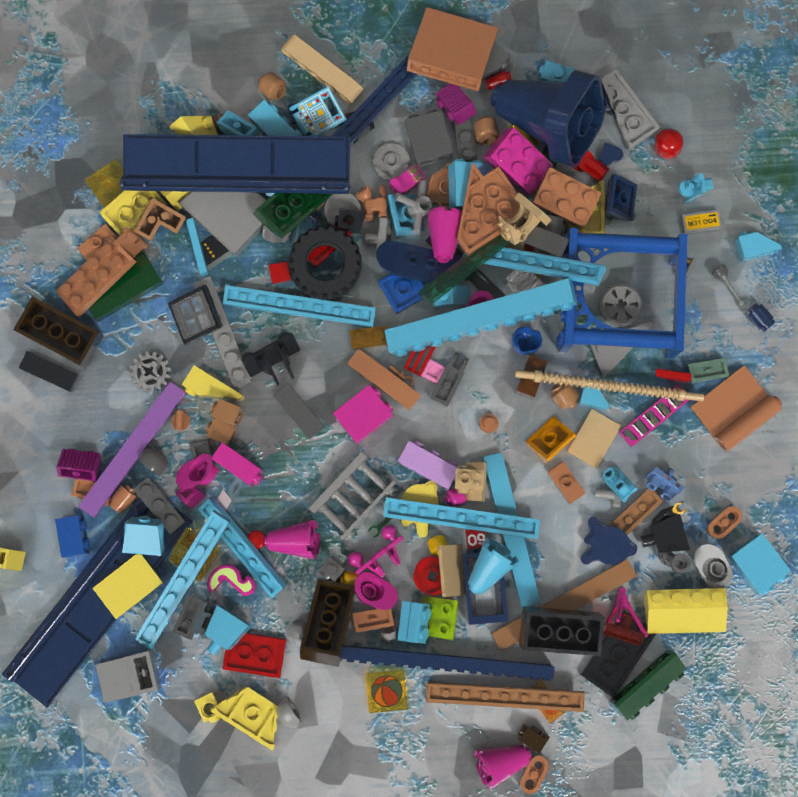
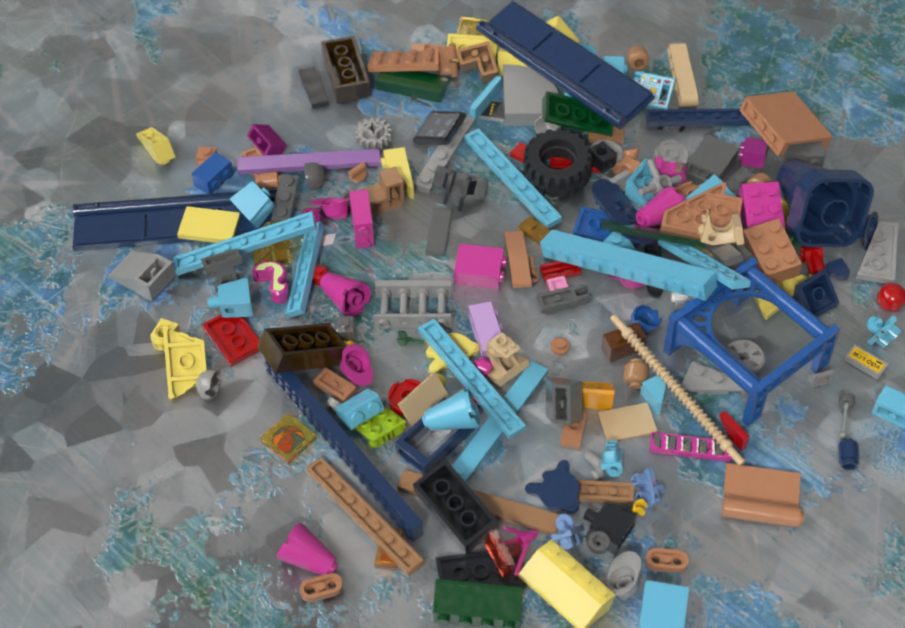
camera: 45 degrees right, 30 degrees down
dark pink piece [348,525,404,578] -> none
dark brown brick [517,724,550,754] -> none
sand green plate [687,358,729,384] -> none
none -> nougat plate [195,146,217,166]
none -> dark grey slope [545,376,583,425]
none -> medium blue hips [551,514,585,550]

